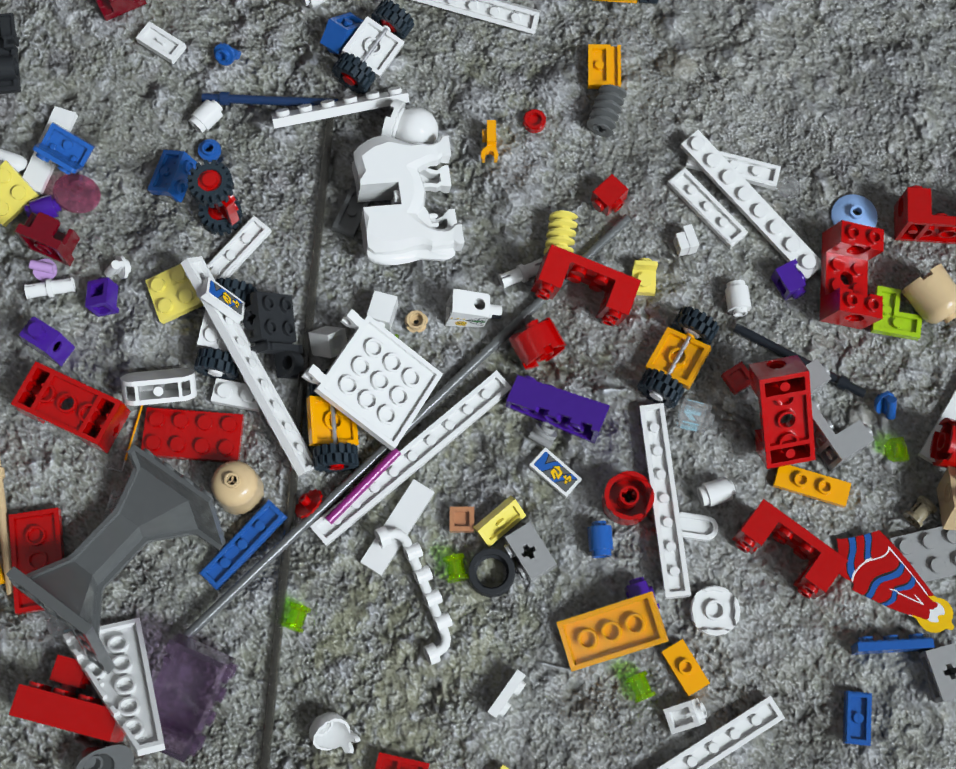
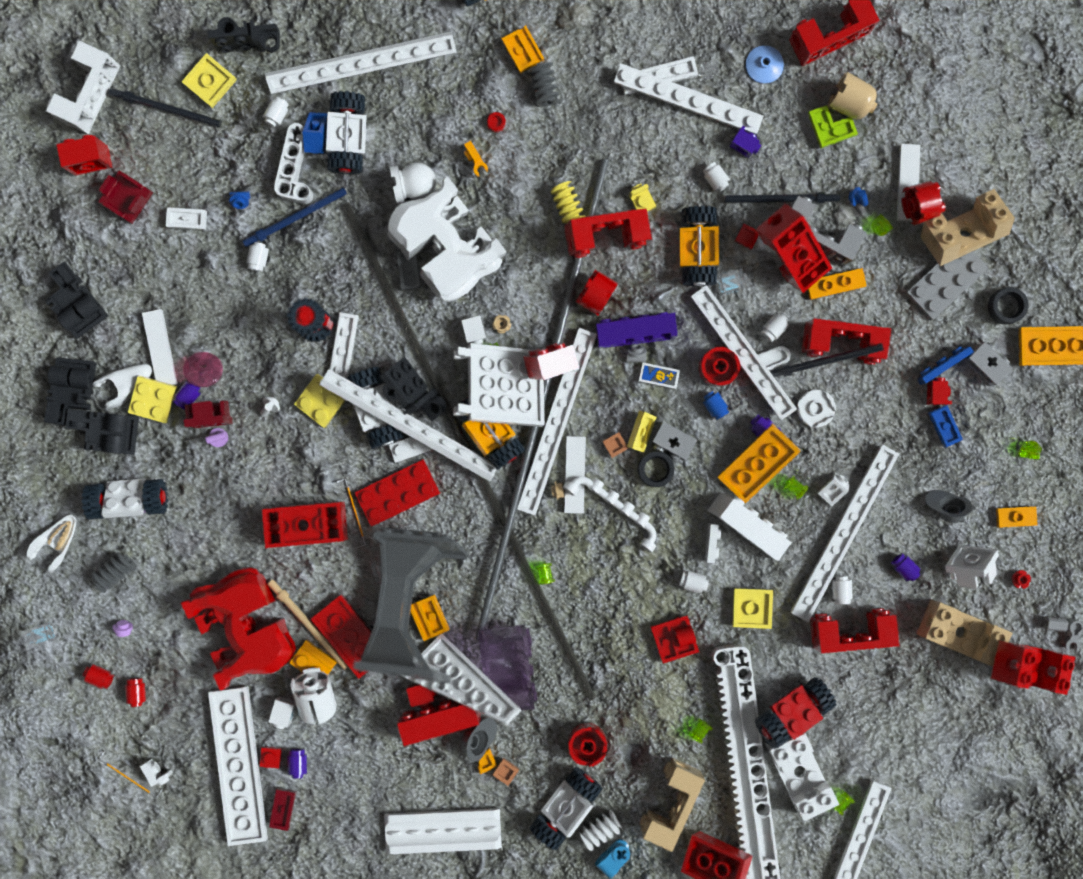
camera: 35 degrees left, 15 degrees up
dark purple torso [19,316,75,367] -> none
white pin [24,277,76,299] -> none
blue bracket [32,122,95,175] -> none
dark purple brick [85,277,119,317] -> none
white brick [120,368,197,406] -> none
blue bracket [147,150,197,202] -> none
blue plate [198,139,221,162] -> none
blue tile [199,500,288,591] -> none
tile [200,276,245,323] -> none
tan cylinder [211,461,264,515] -> none
white plate [271,86,409,129] -> none
red piece [295,489,323,519] -> none
white panel [308,326,347,358] -> none
white piece [309,712,360,753] -> none
magenta bar [325,448,401,525] -> none
clear neon green bush [442,553,469,583] -> none
white torso [445,289,502,327] -> none
white pin [498,258,542,289] -> none
red brick [591,174,629,216] -> none
light orange plate [660,639,710,697] -> none
white tile [667,167,748,249] -> none
white piece [673,224,699,257] -> none
red plate [820,220,884,330] -> none
red sticker [836,530,954,633] -> none
dark tan bush [903,496,937,529] -> none
none -> white beam [274,123,313,204]
none -> light orange plate [411,594,450,641]
none -> brick [523,343,579,380]
none -> tan plate [551,481,565,500]
none -> white brick [679,571,709,594]
none -> white wedge [707,492,791,561]
none -> black bar [770,343,884,377]
none -> red brick [927,378,952,405]

